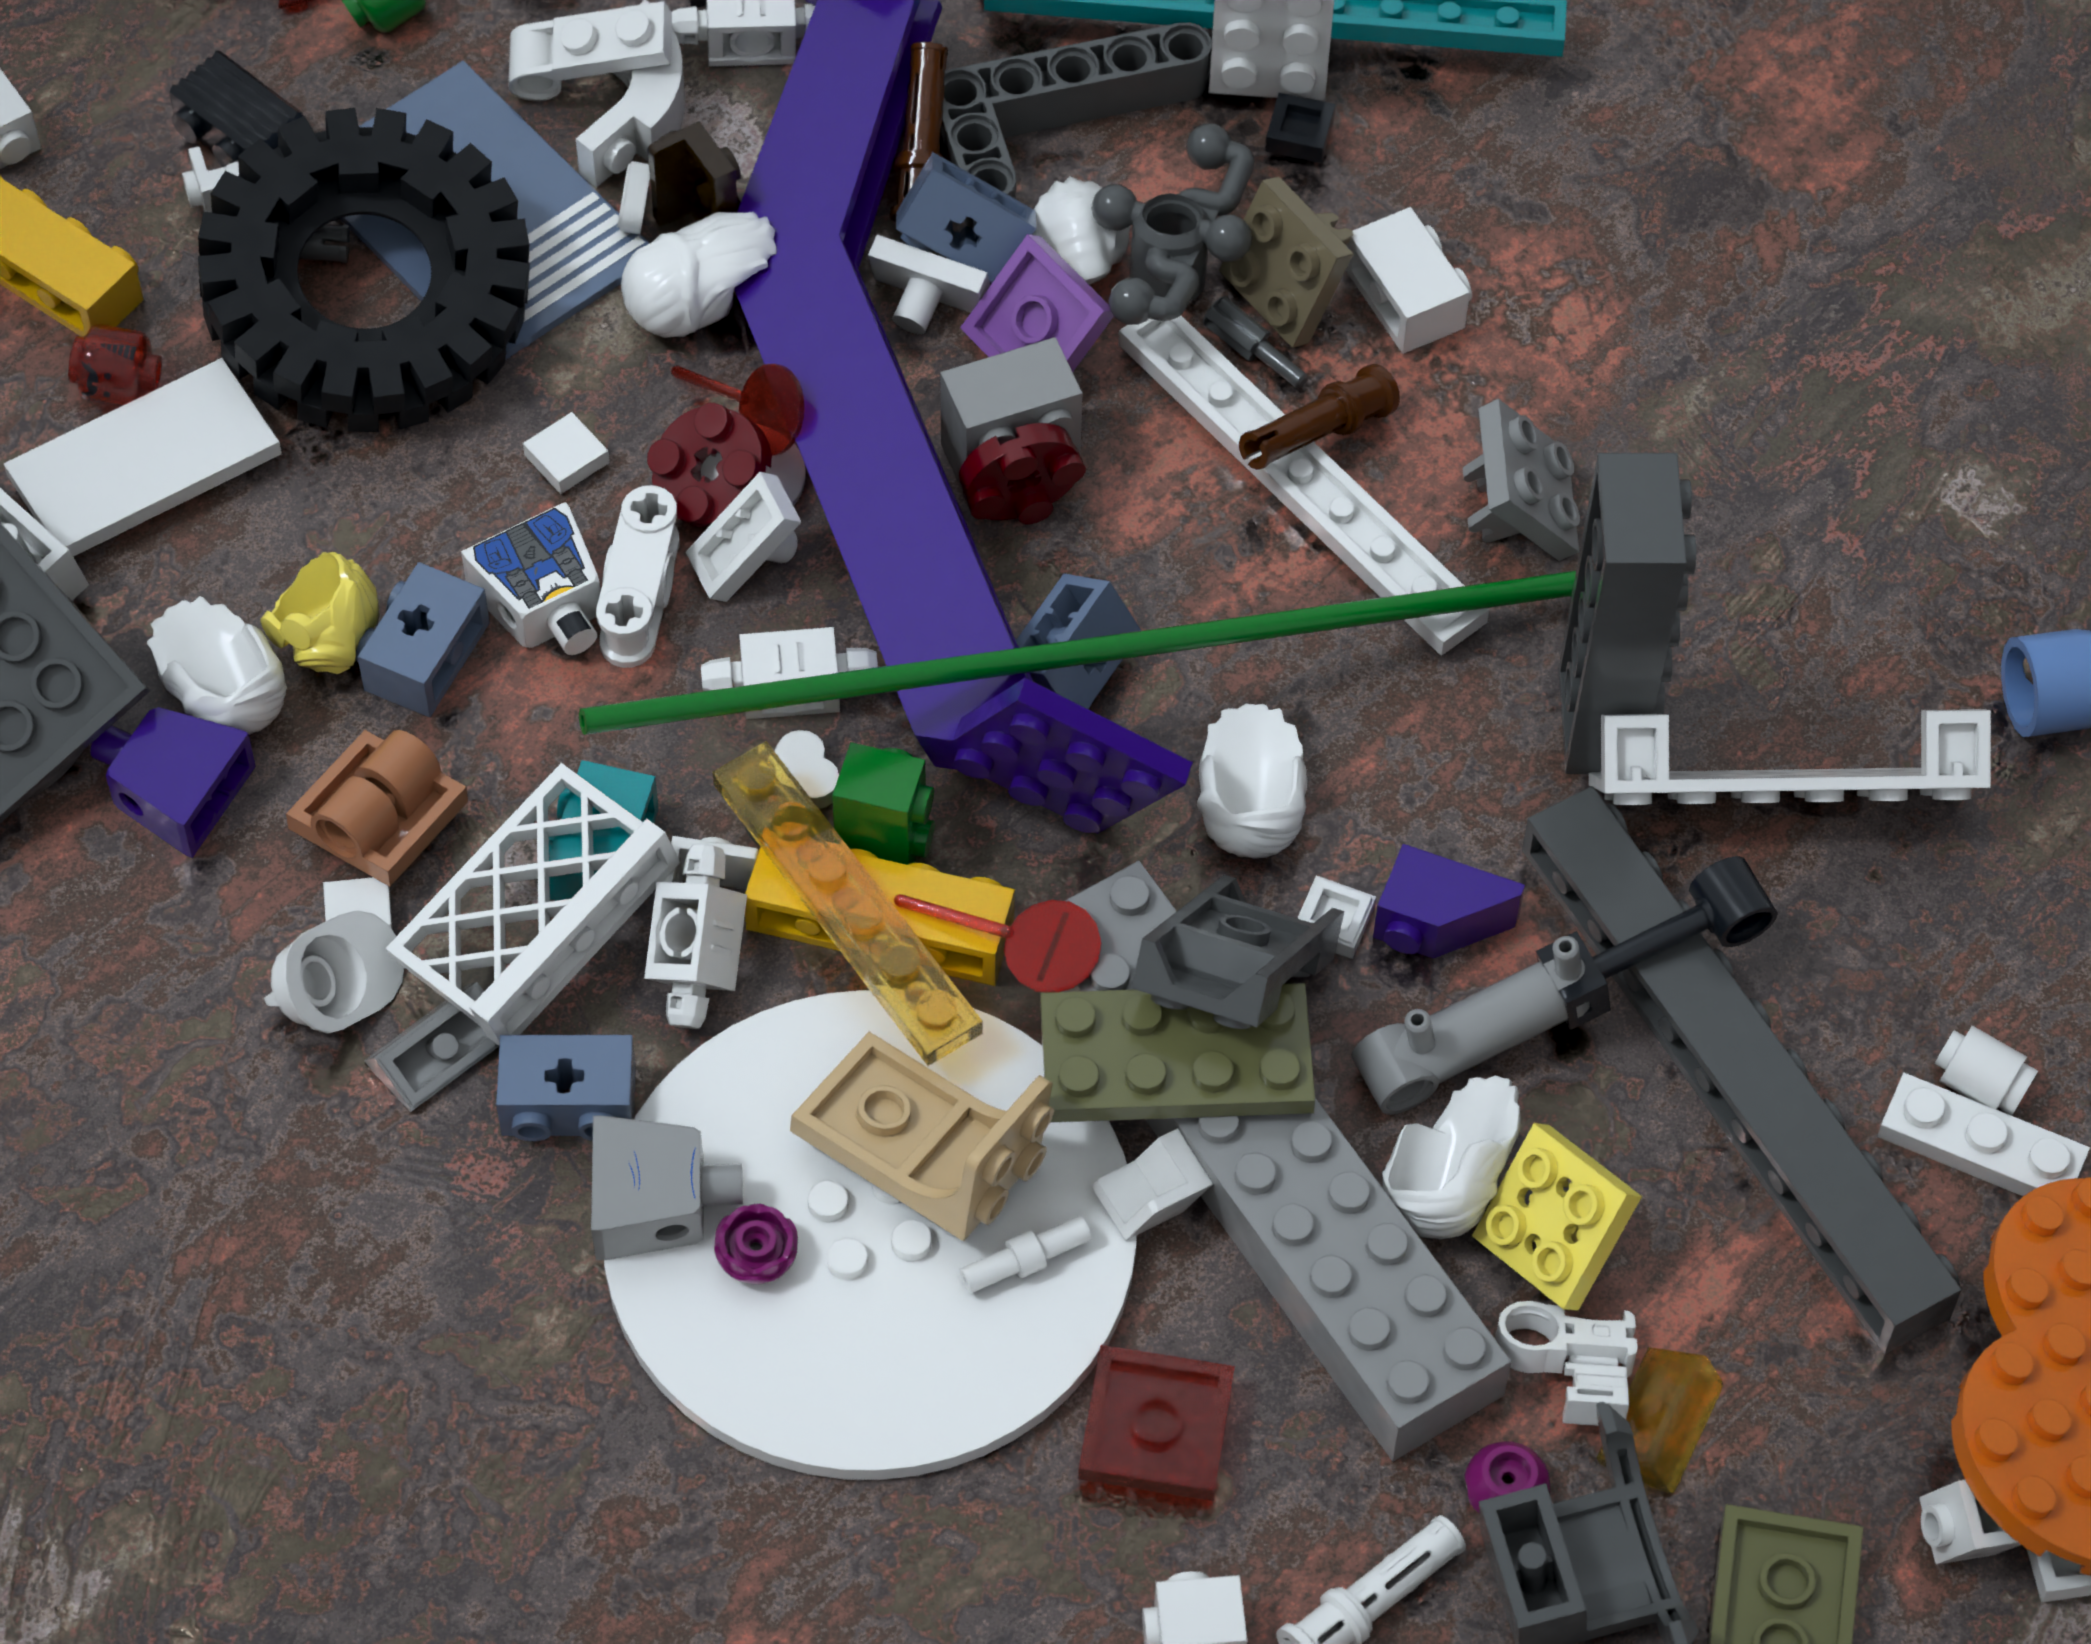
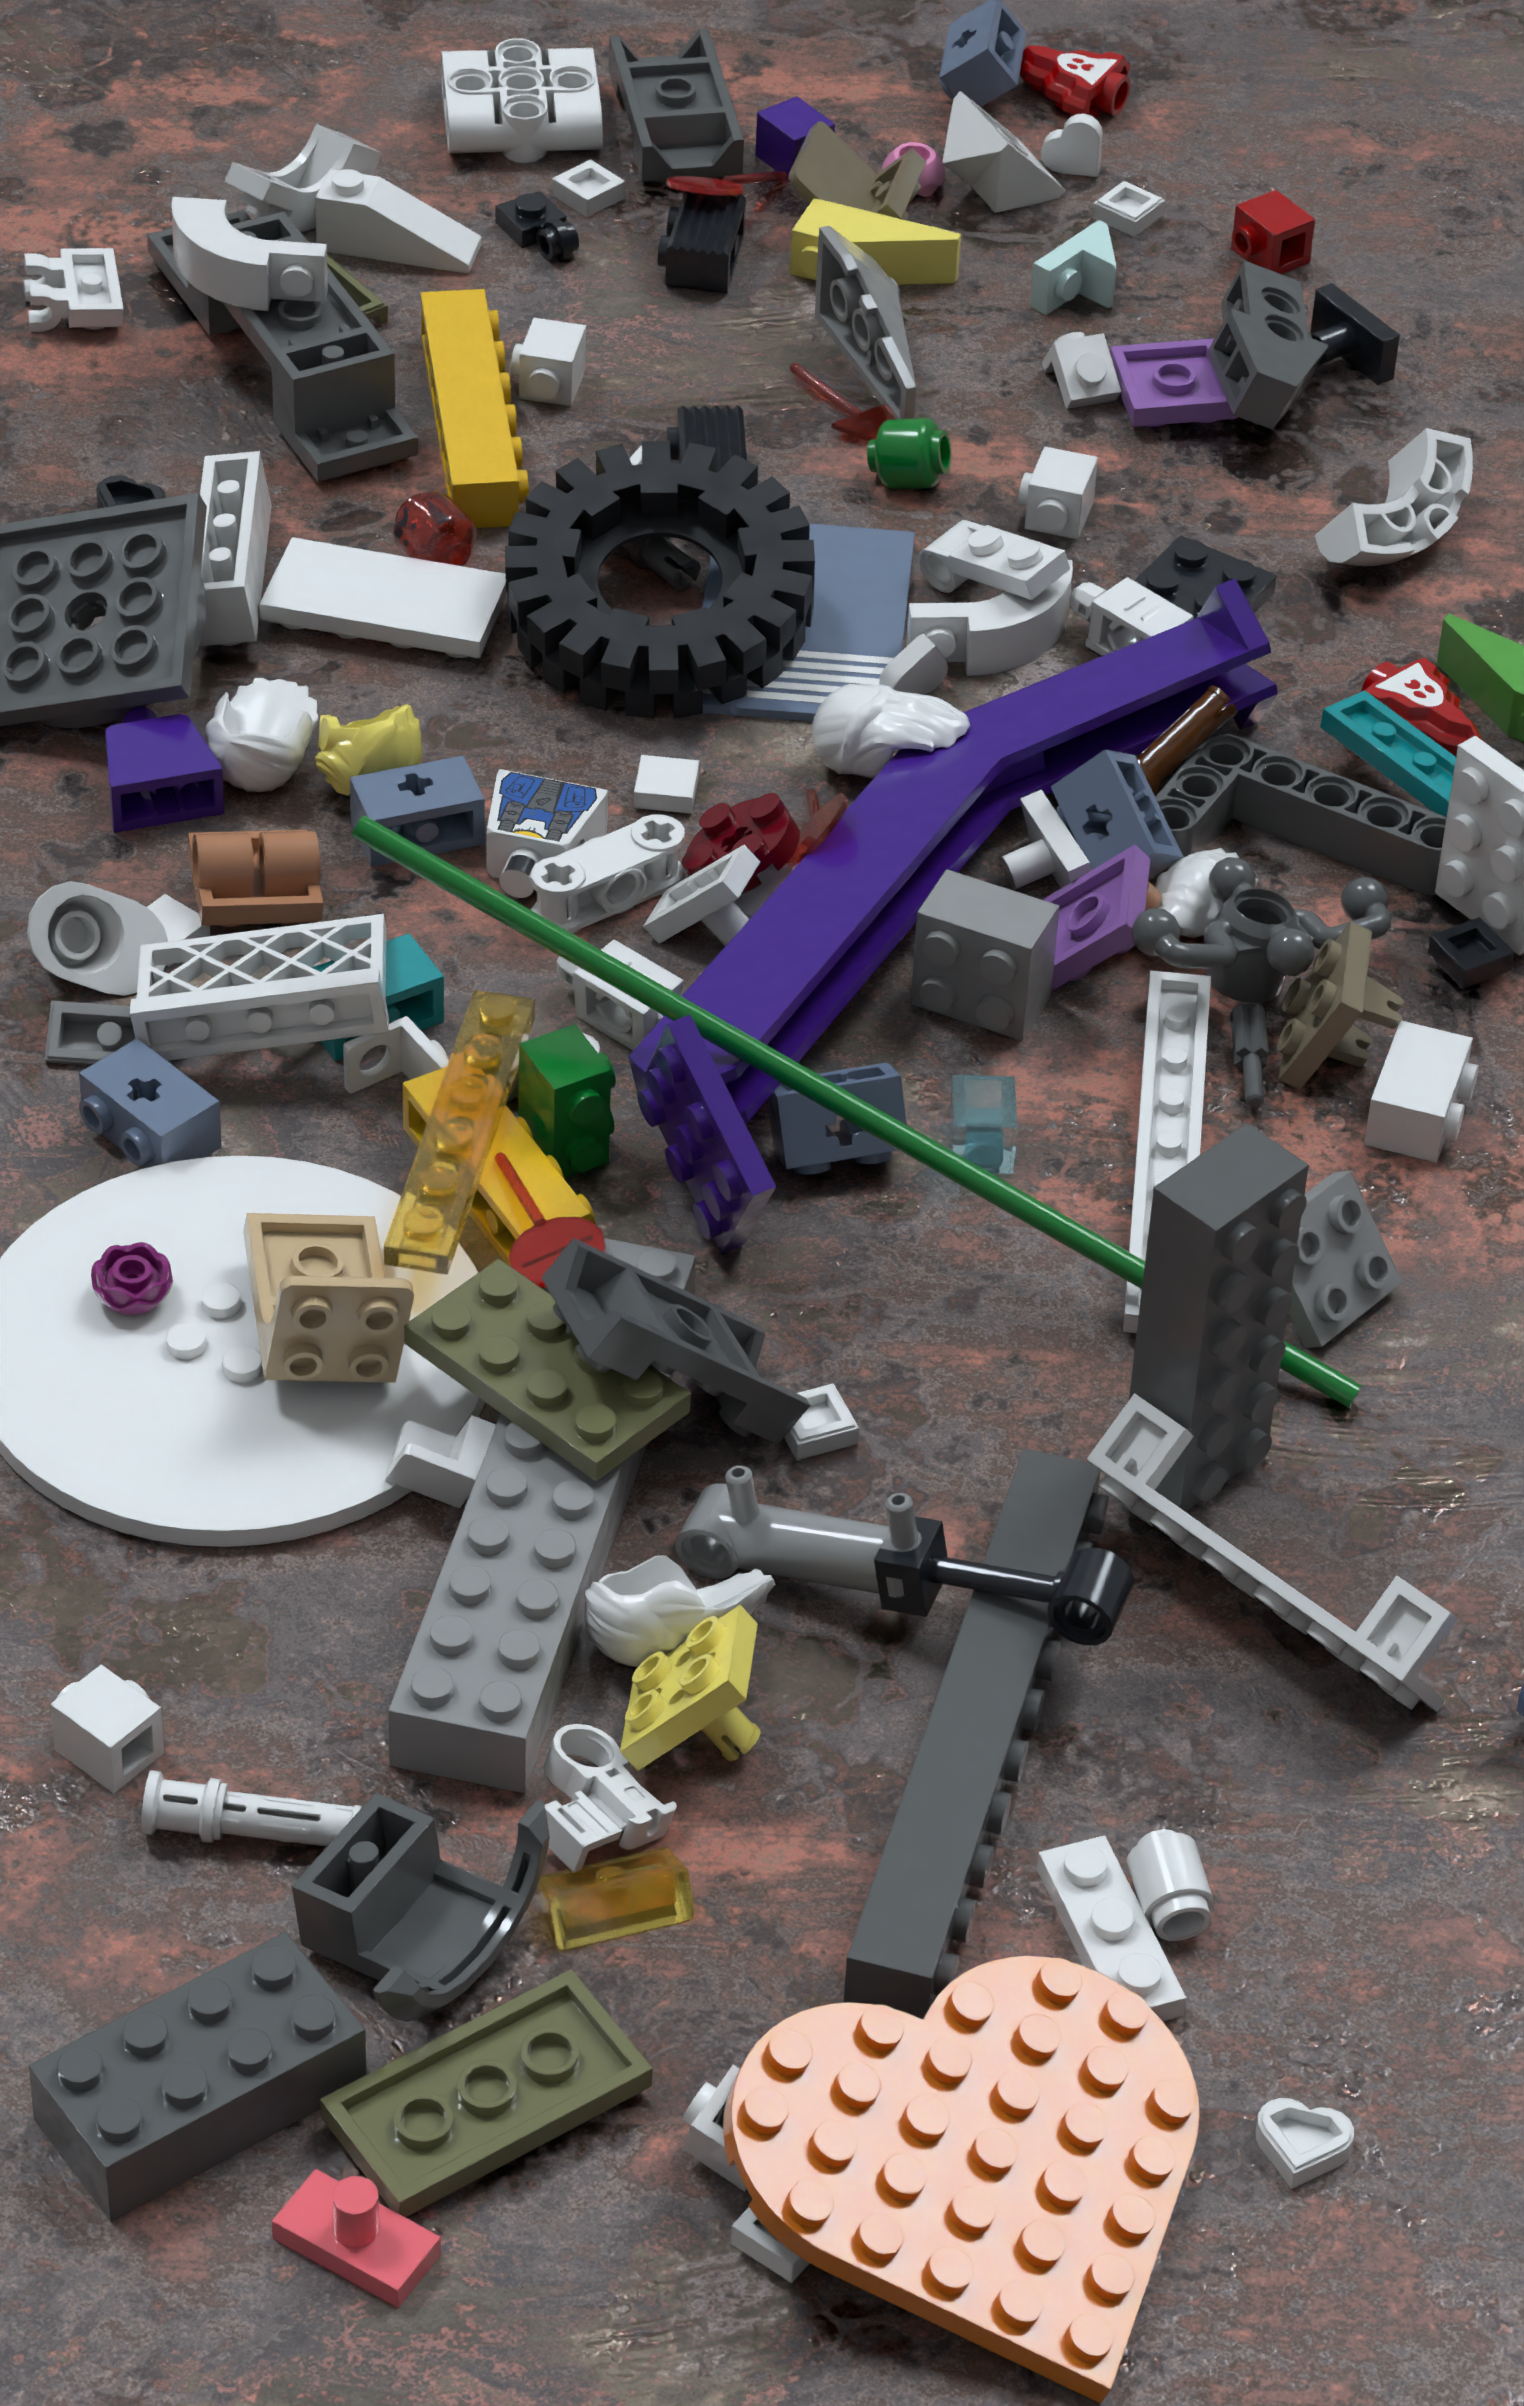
camera: 45 degrees right, 15 degrees down
light grey torso [591,1116,743,1260] -> none
white piece [644,844,747,1029] -> none
dark brown bracket [648,121,741,226] -> none
dark red plate [959,423,1086,525] -> none
white bar [959,1215,1092,1294] -> none
clear red plate [1078,1345,1235,1501] -> none
white hair [1197,703,1307,859] -> none
reddish brown pin [1239,364,1400,470] -> none
dark purple slope [1373,844,1525,959] -> none
magenta plate [1464,1441,1550,1513] -> none
none -> clear light blue brick [948,1075,1018,1174]

